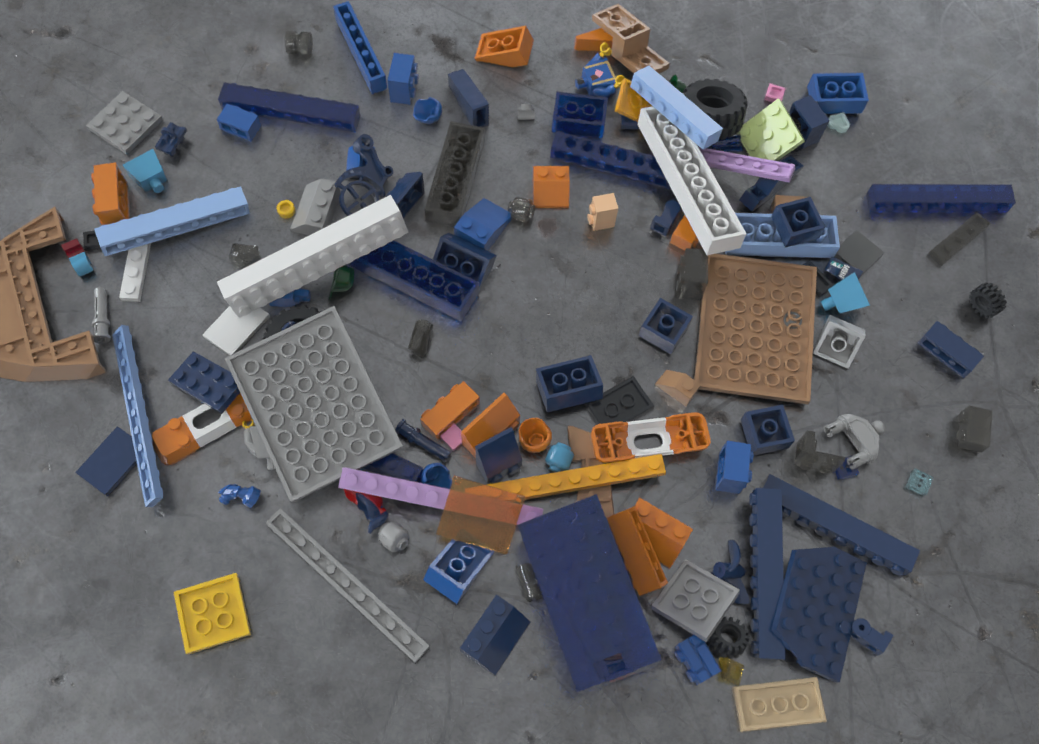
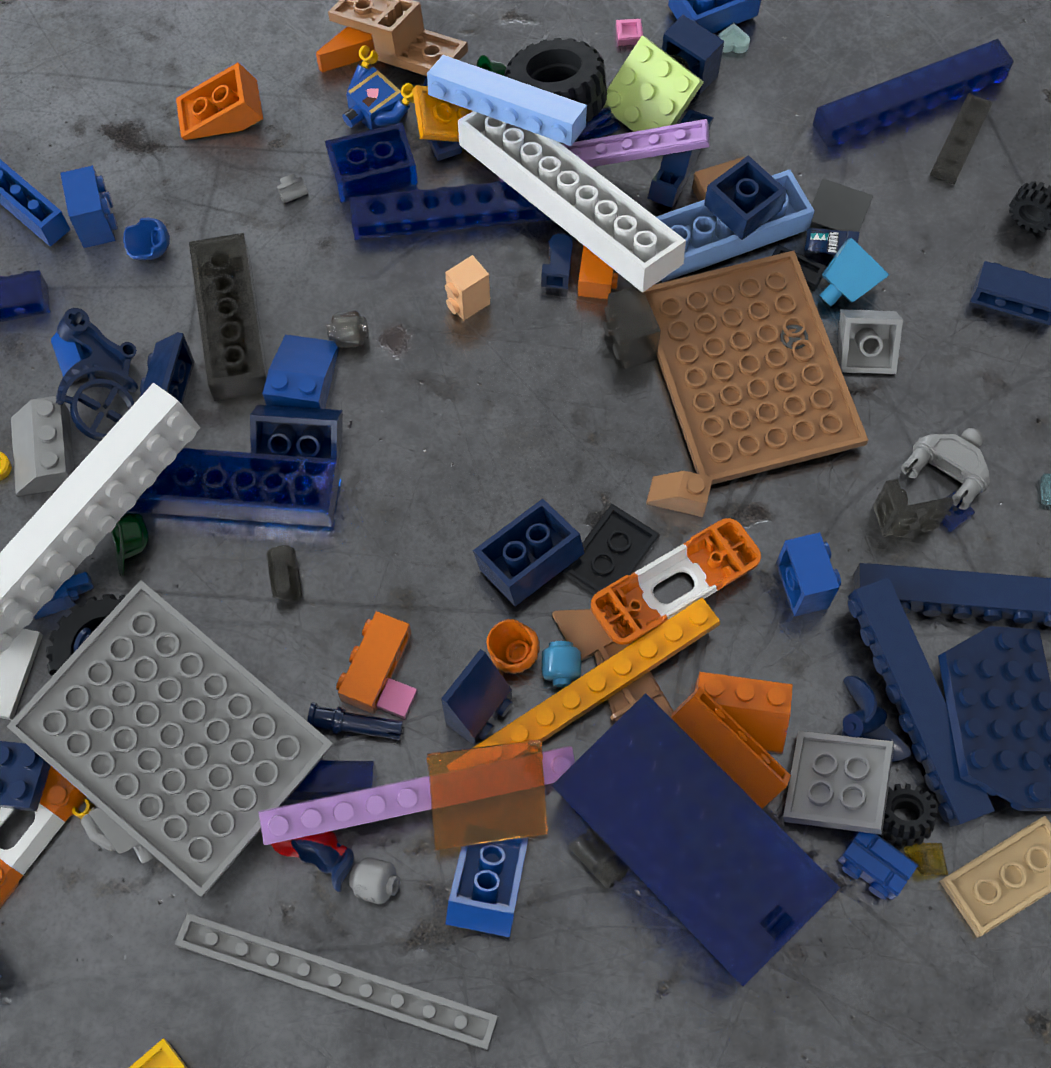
camera: 20 degrees left, 0 degrees up
blue arm [218,484,261,508] -> none
blue hair [421,463,453,489] -> none
dark blue slope [448,69,489,131] -> none
dark blue slope [460,594,531,676] -> none
orange slope [461,393,520,458] -> none
orange slope [533,166,570,208] -> none
dark blue brick [638,298,693,354] -> none
dark blue brick [740,405,795,456] -> none

